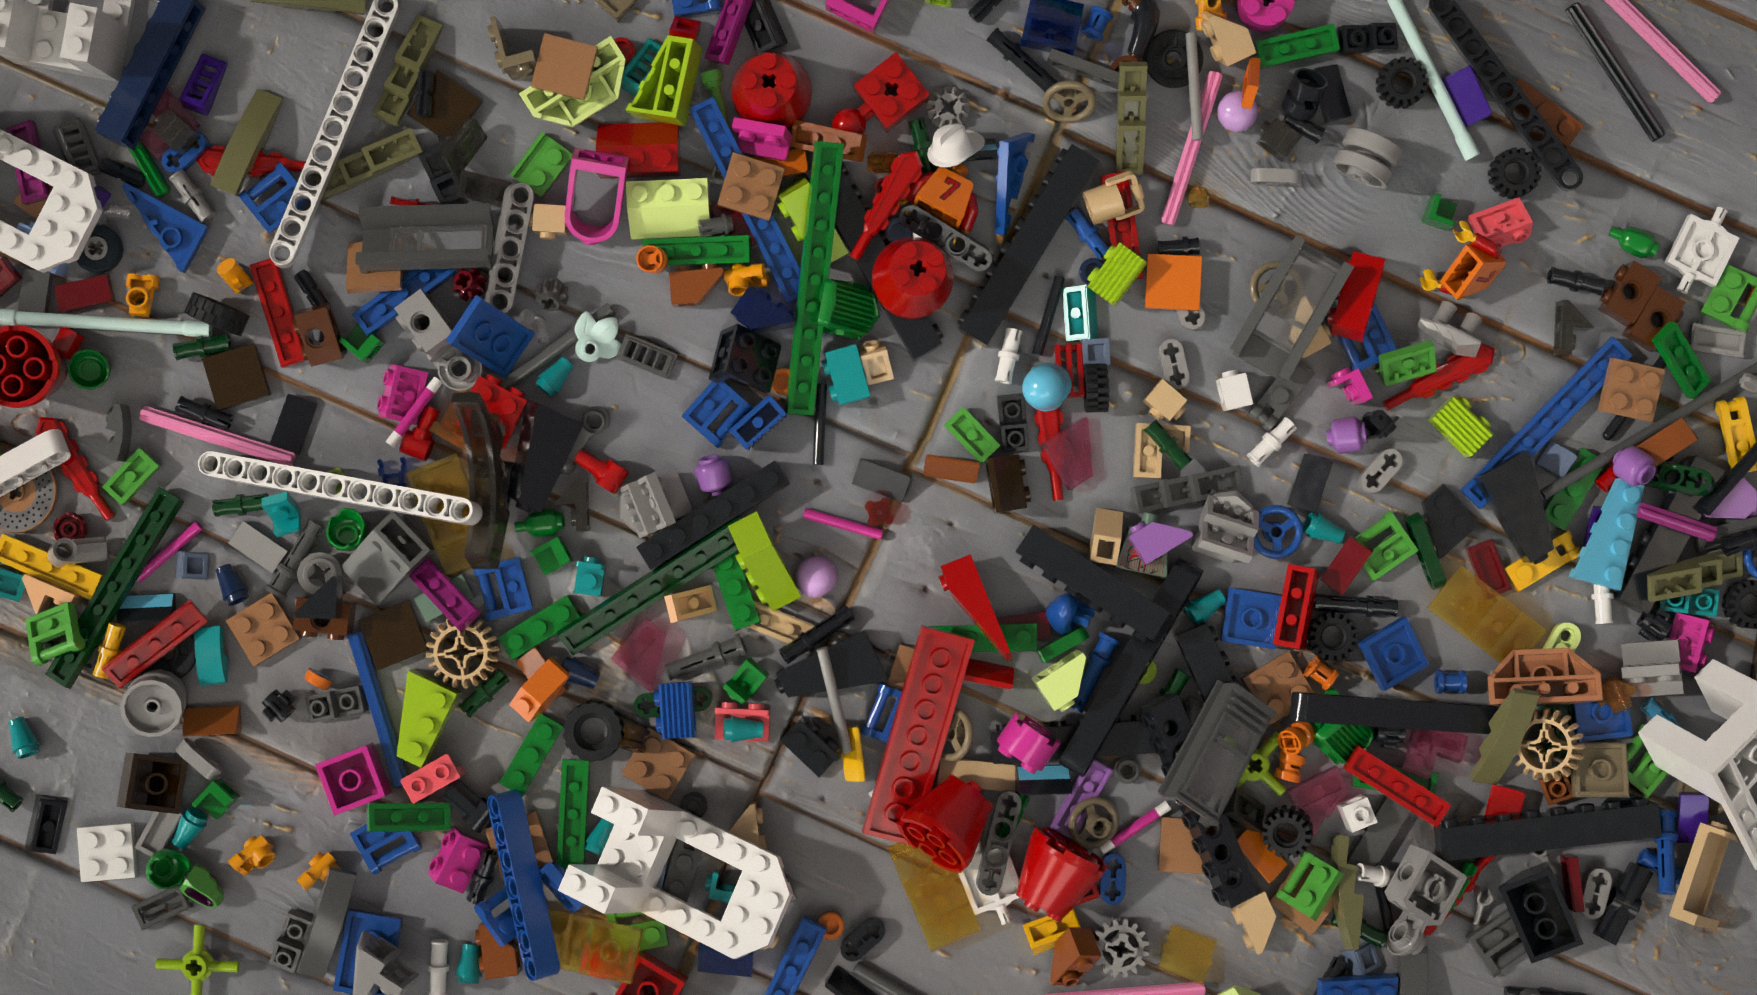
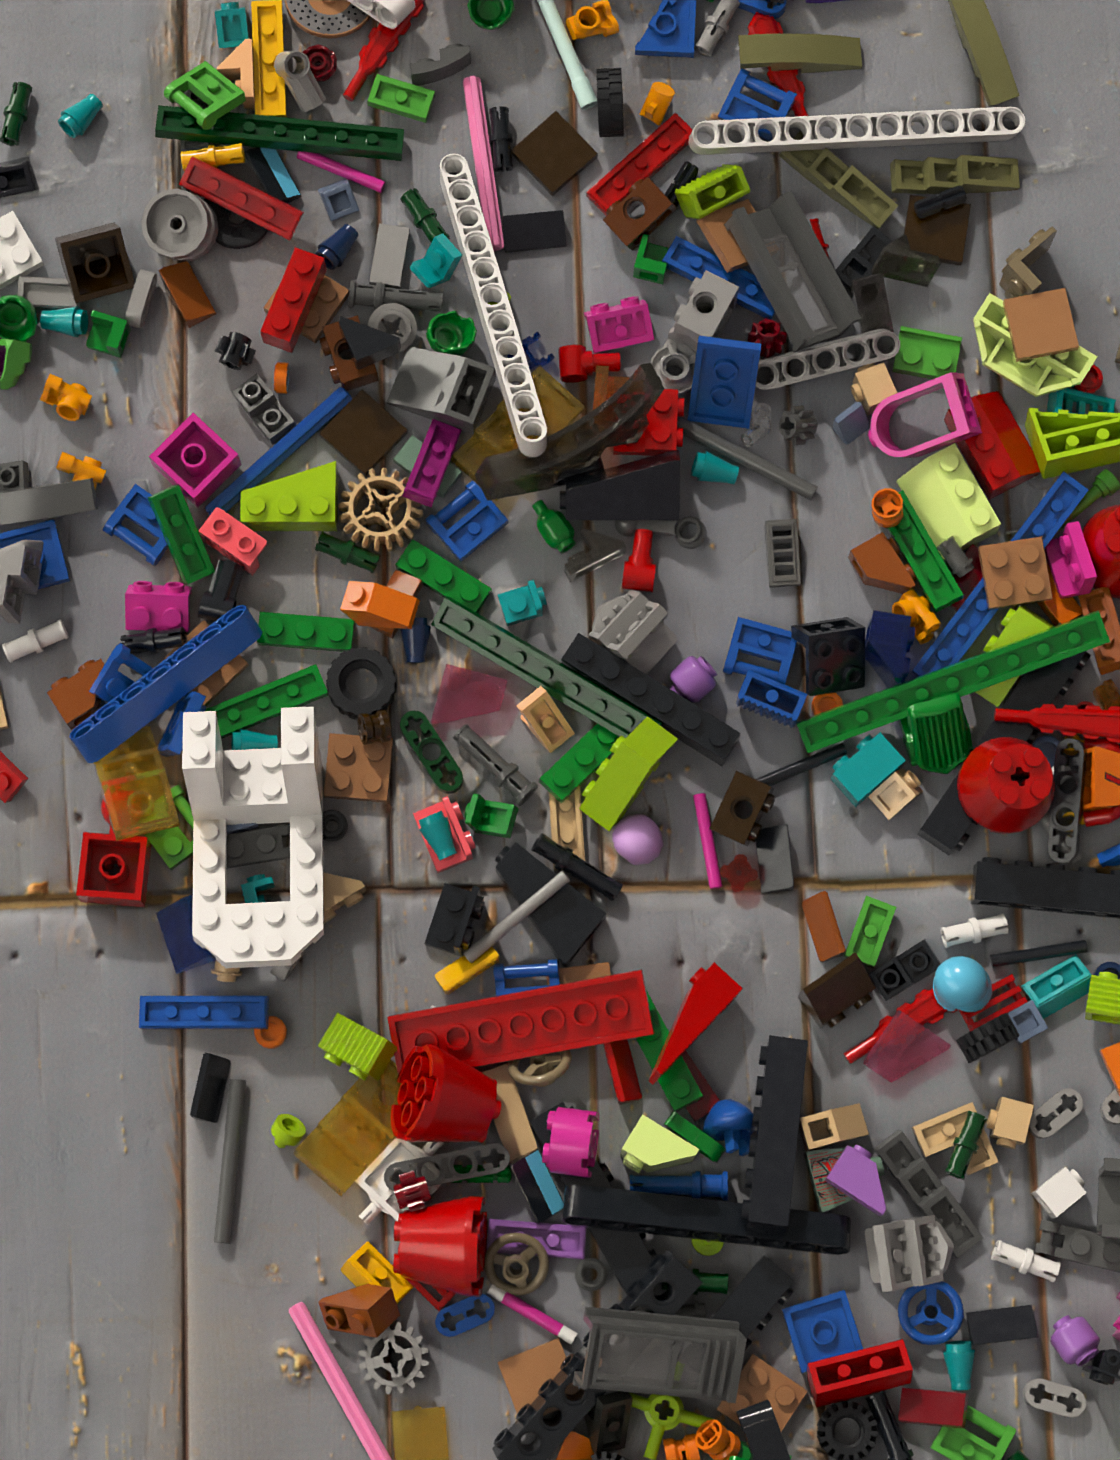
camera: 60 degrees right, 10 degrees down
dark green pin [173,333,231,360] -> none
teal slope [194,625,229,687] -> none
dark pink bar [385,377,443,448] -> none
teal cone [455,944,482,984] -> none
green panel [529,537,574,575] -> none
light aqua plate [574,311,621,362] -> none
blue brick [654,681,697,739] -> none
black beam [840,917,885,962] -> none
teal cone [1184,589,1226,625] -> none
orange bush [1303,655,1340,691] -> none
none -> red brick [260,247,327,353]
none -> lime tile [271,1114,306,1148]
none -> lime brick [318,1013,397,1081]
none -> dark red gear [393,1170,432,1212]
none -> lime brick [675,164,751,219]
none -> dark brown brick [709,771,776,847]
none -> sand blue slope [832,402,870,445]

